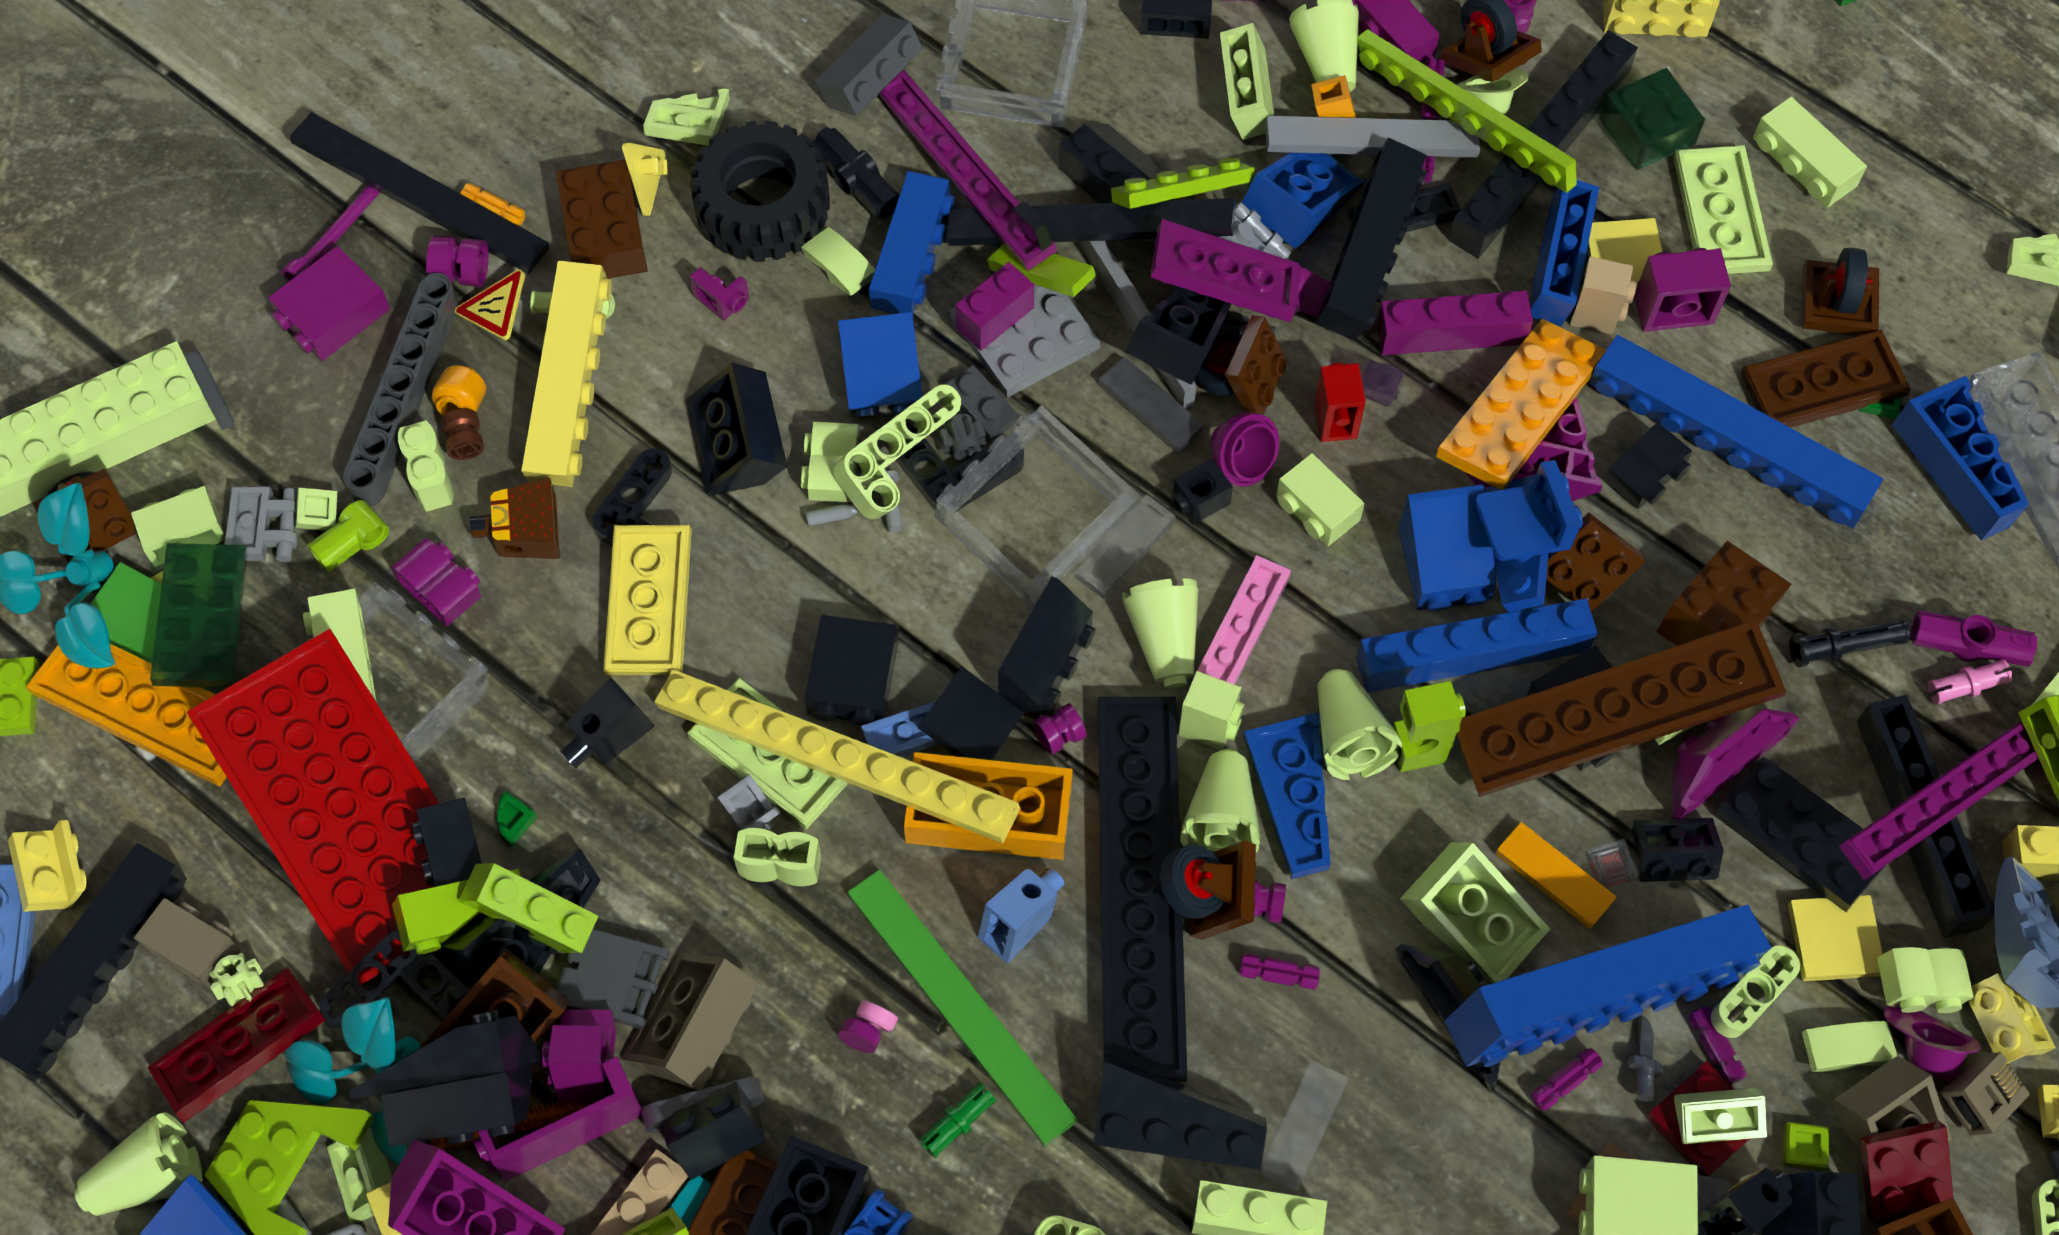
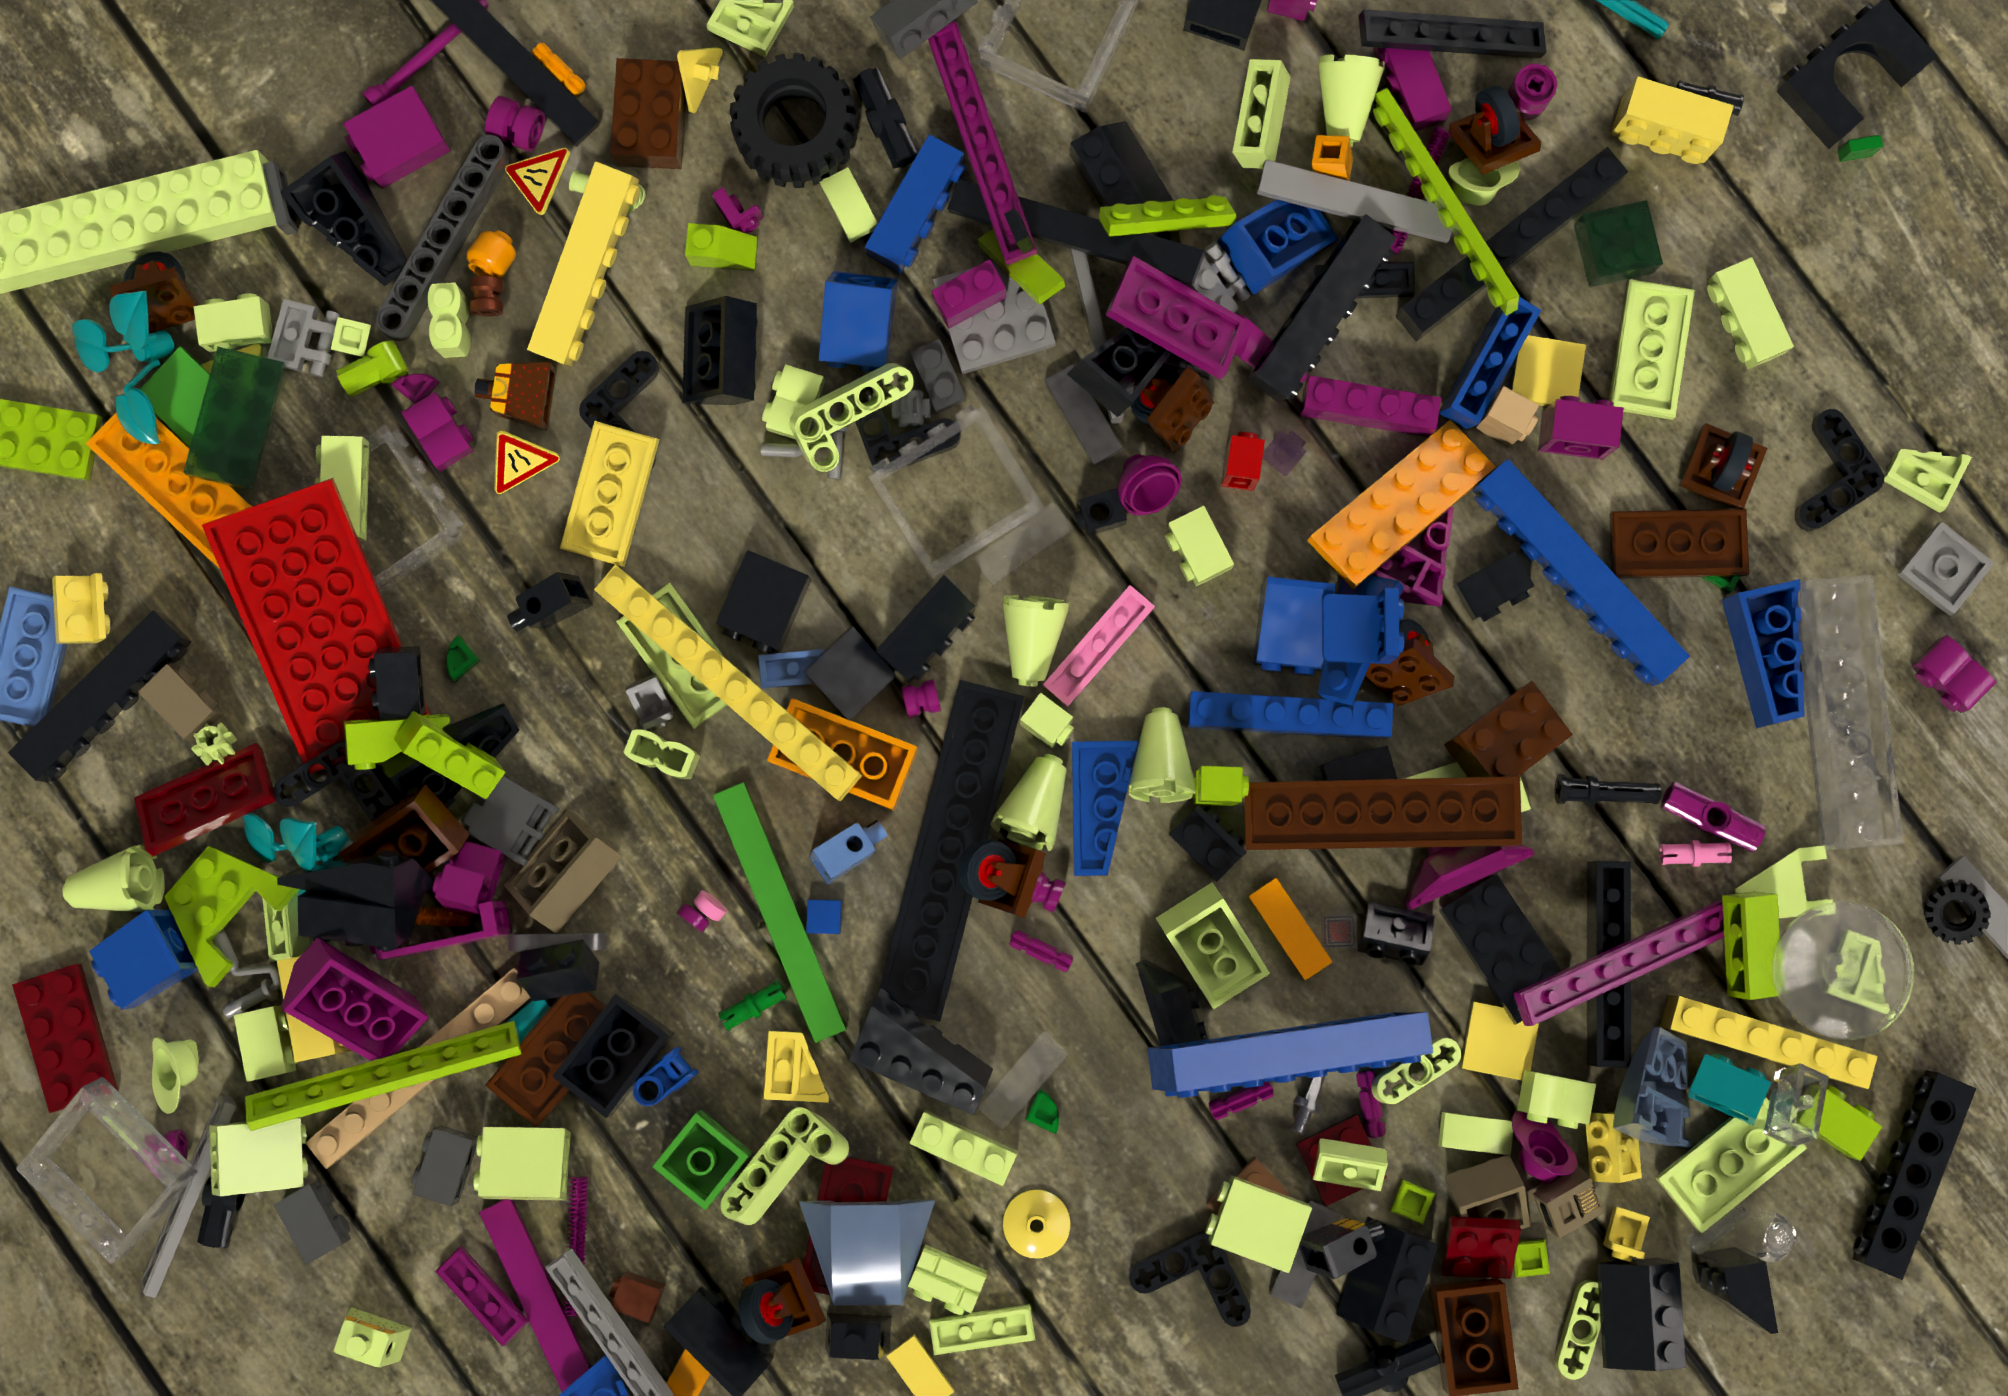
camera: 20 degrees right, 20 degrees up
none -> black wedge [281,151,408,286]
none -> magenta tile [391,374,440,404]
none -> piece [494,430,560,494]
none -> lime slope [685,223,758,271]
none -> light yellow wing [763,1030,829,1103]
none -> blue tile [806,900,842,934]
none -> green tile [1025,1088,1059,1134]
none -> black bracket [1169,805,1247,882]
none -> lime tile [1513,1238,1550,1278]
none -> black beam [1795,409,1884,531]

